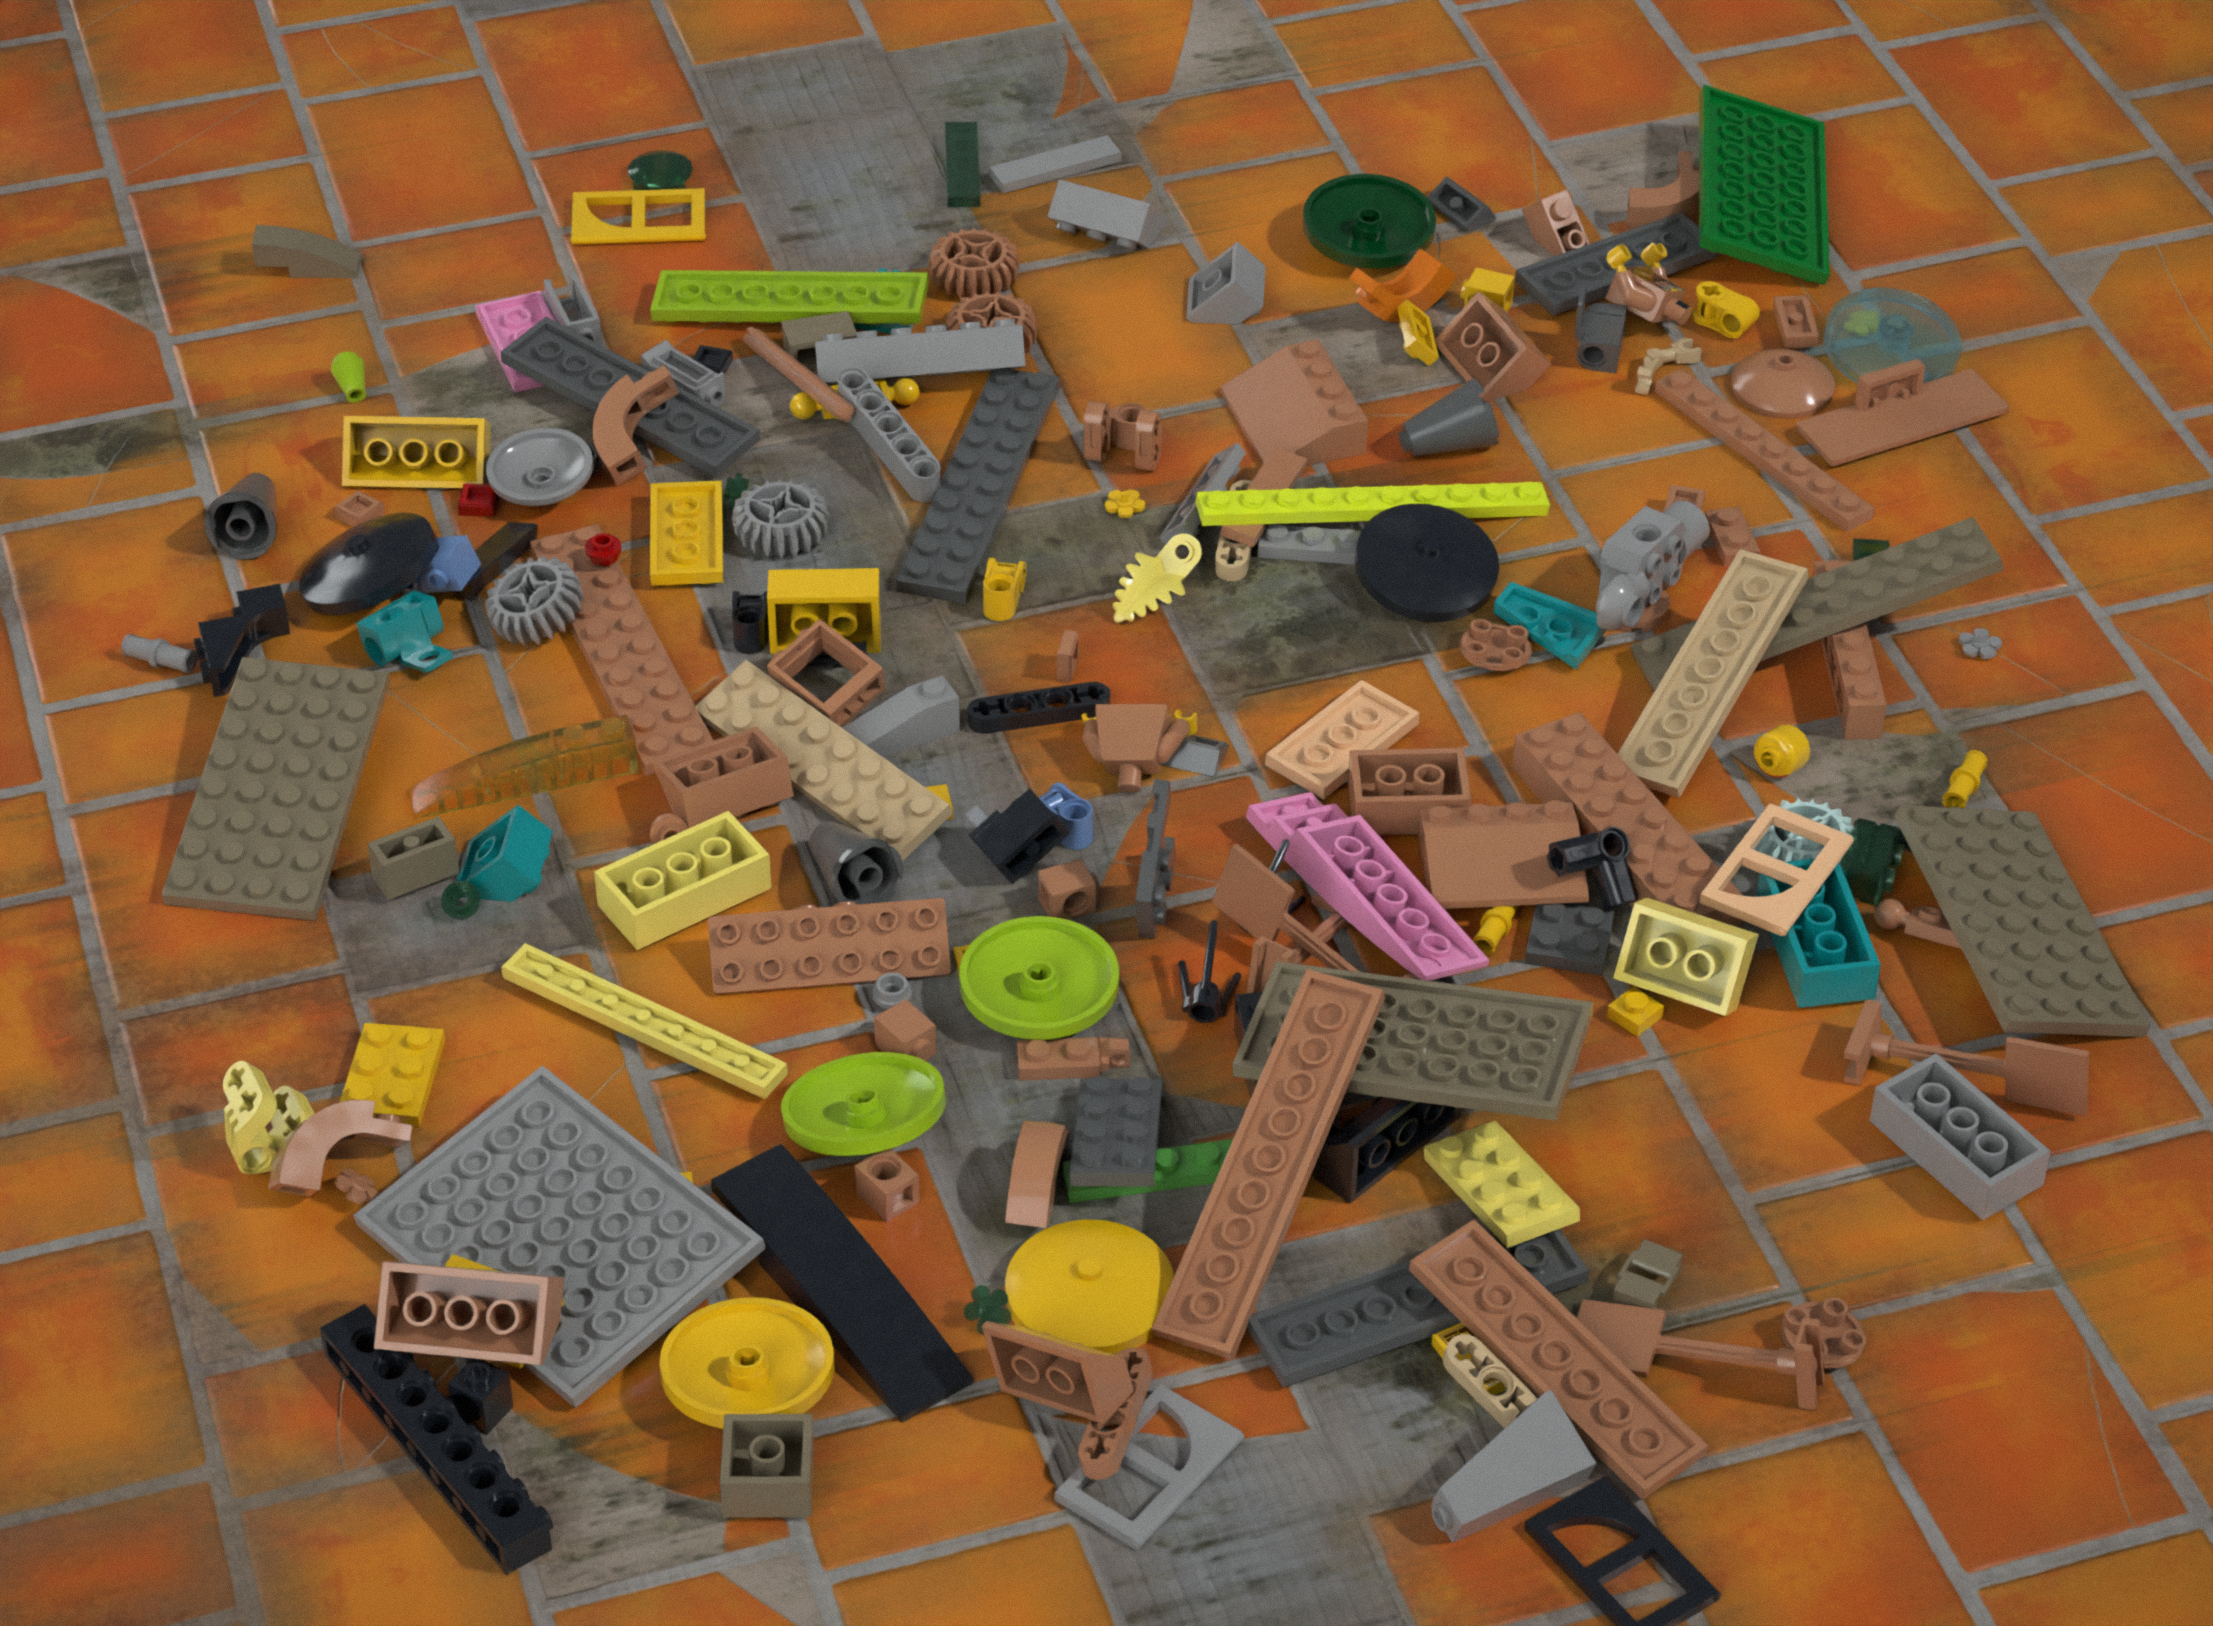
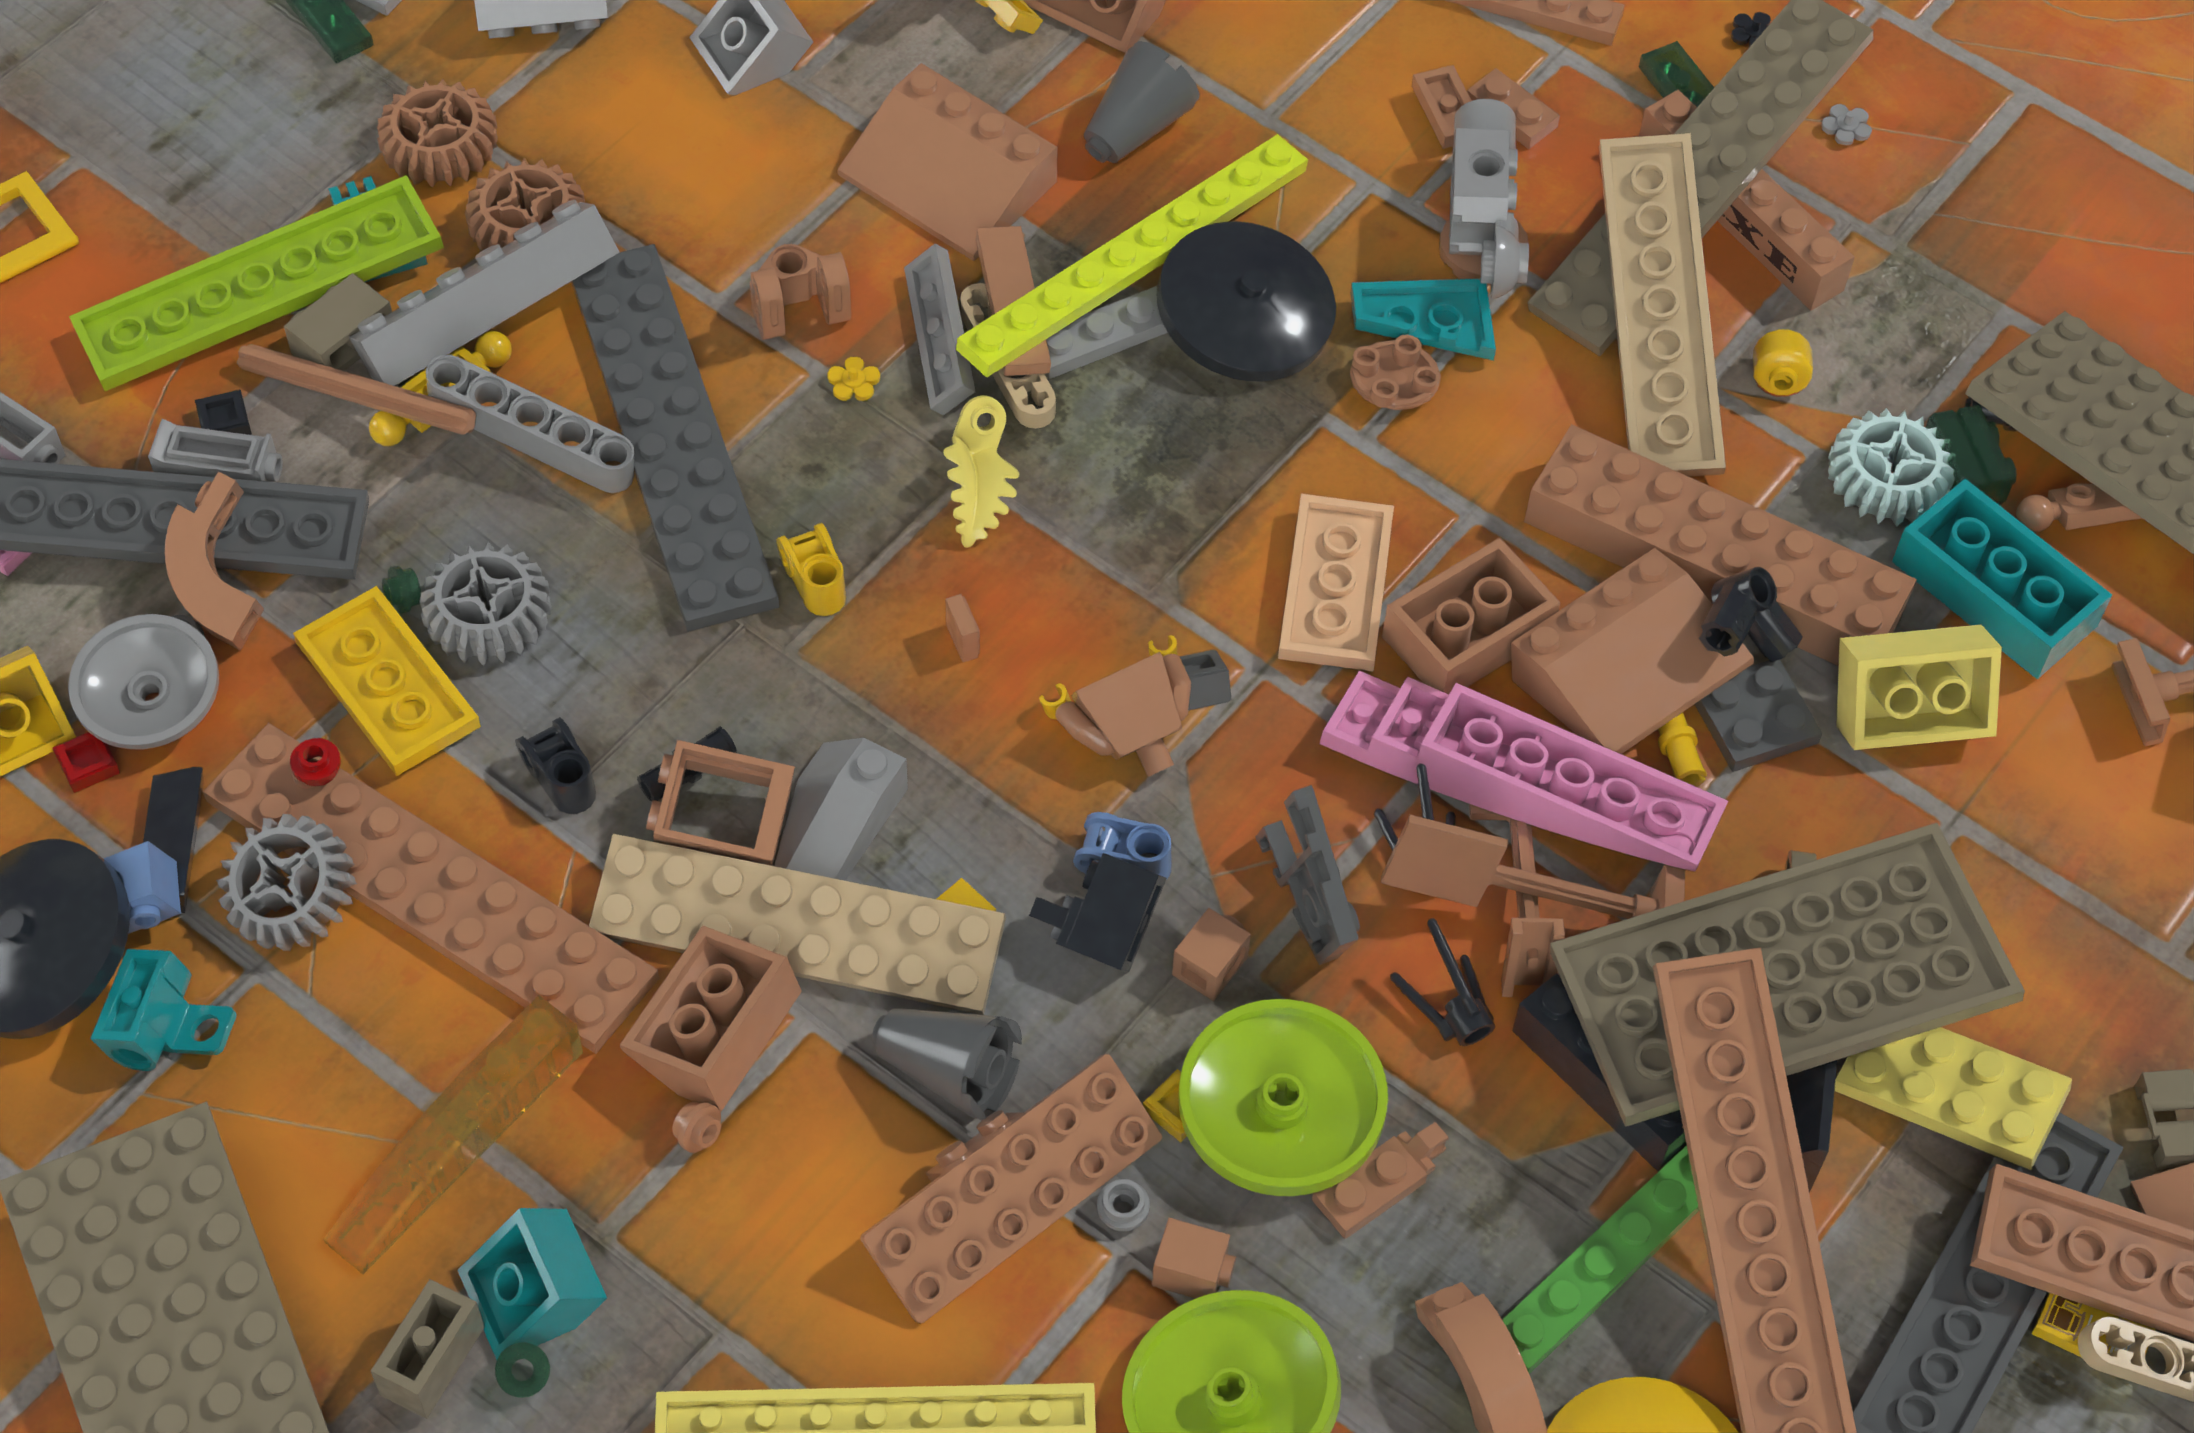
camera: 35 degrees left, 15 degrees up
light yellow brick [594,811,771,950] -> none
yellow brick [767,568,881,654] -> none
black beam [968,682,1110,734] -> none
dark grey plate [1070,1077,1162,1187] -> none
yellow plate [1607,986,1664,1037] -> none
light nougat window [1699,803,1854,936] -> none
yellow pin [1942,750,1988,809] -> none

